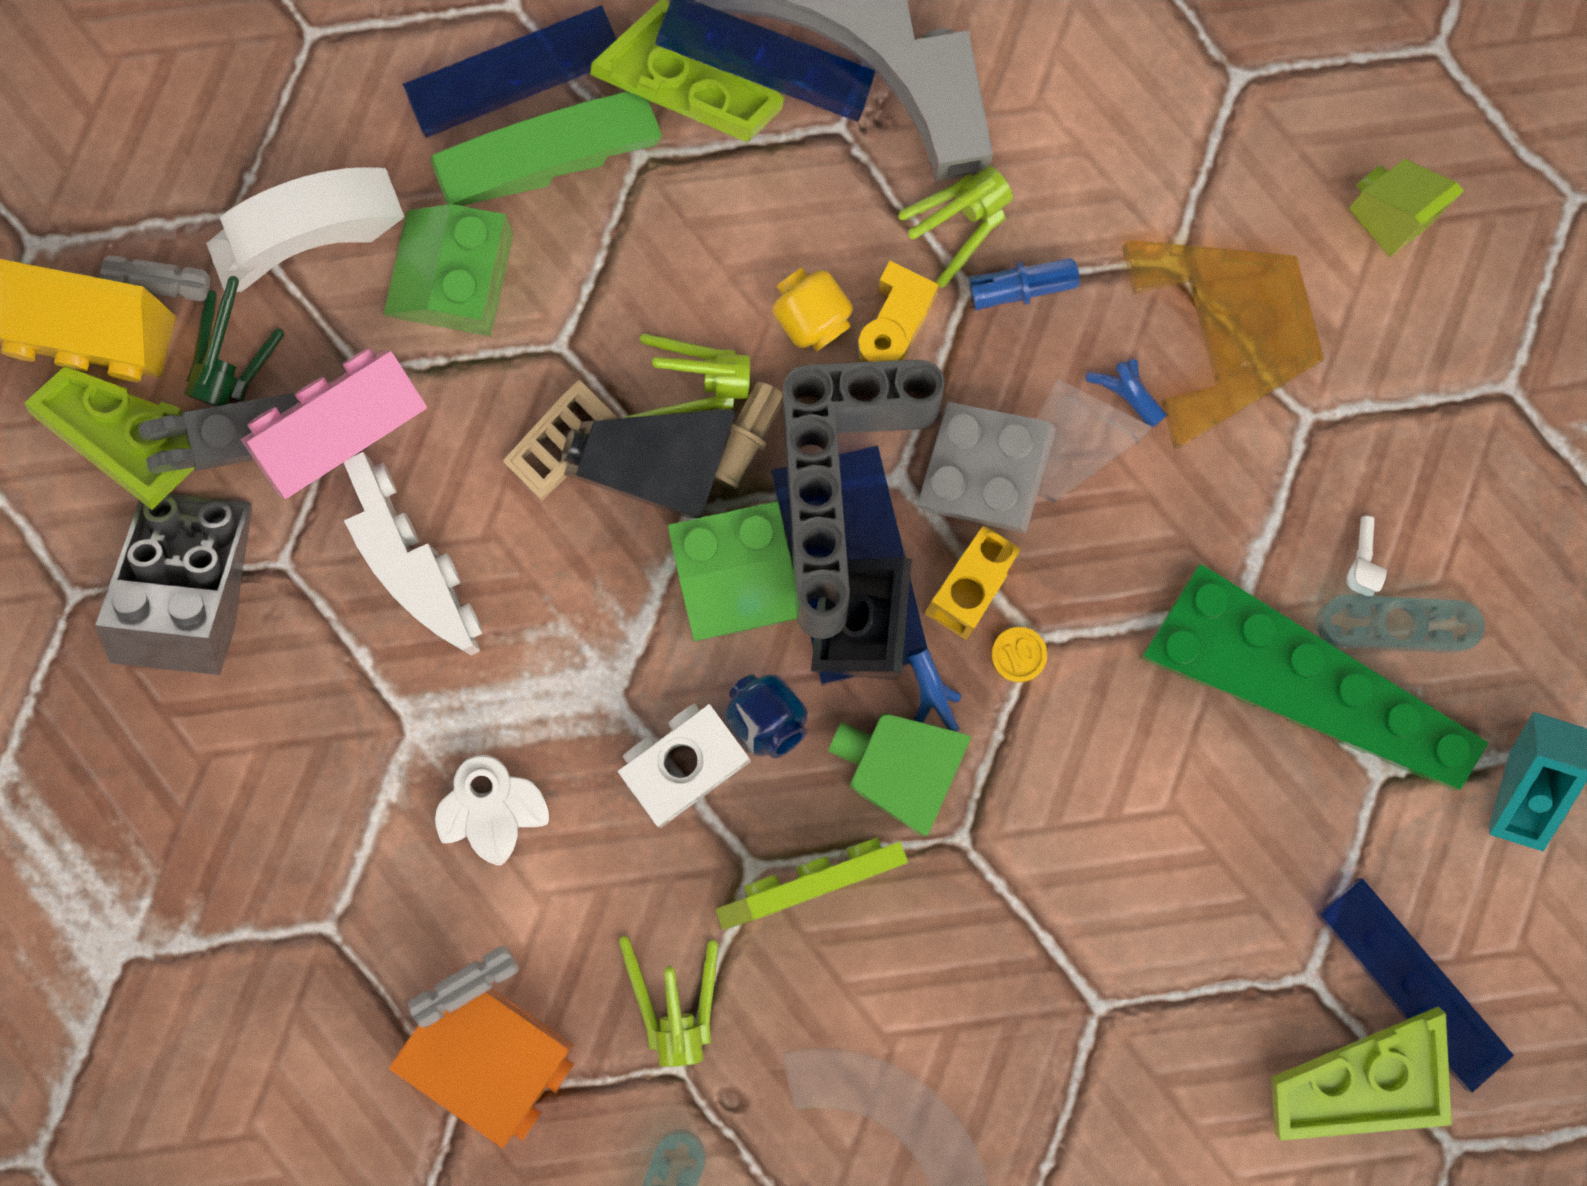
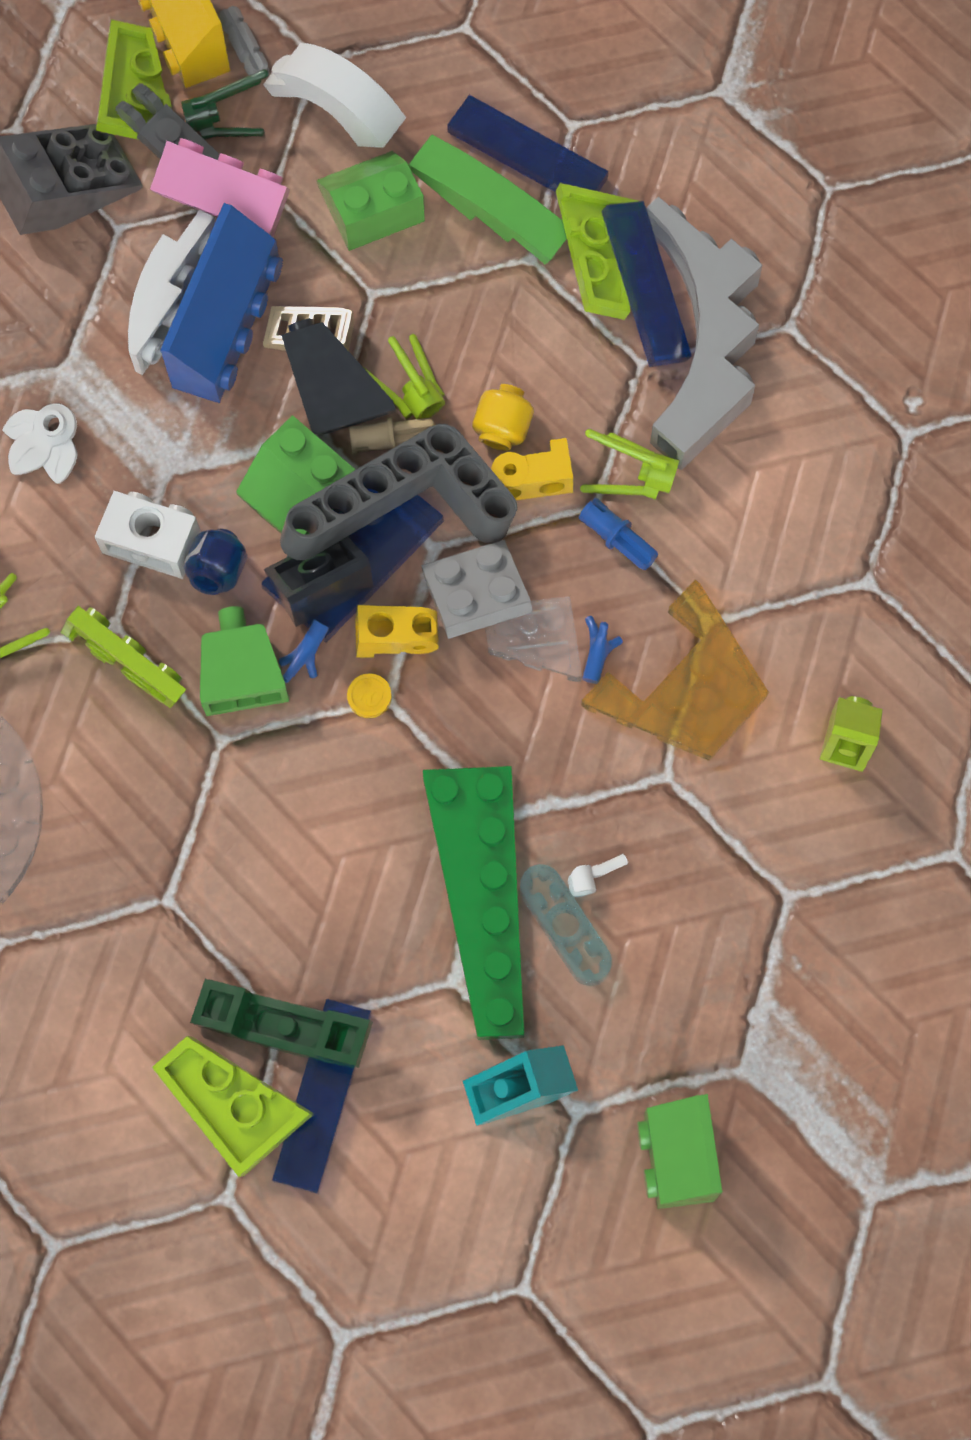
camera: 55 degrees right, 10 degrees down
none -> blue slope [160,203,283,403]
none -> dark green slope [190,979,373,1068]

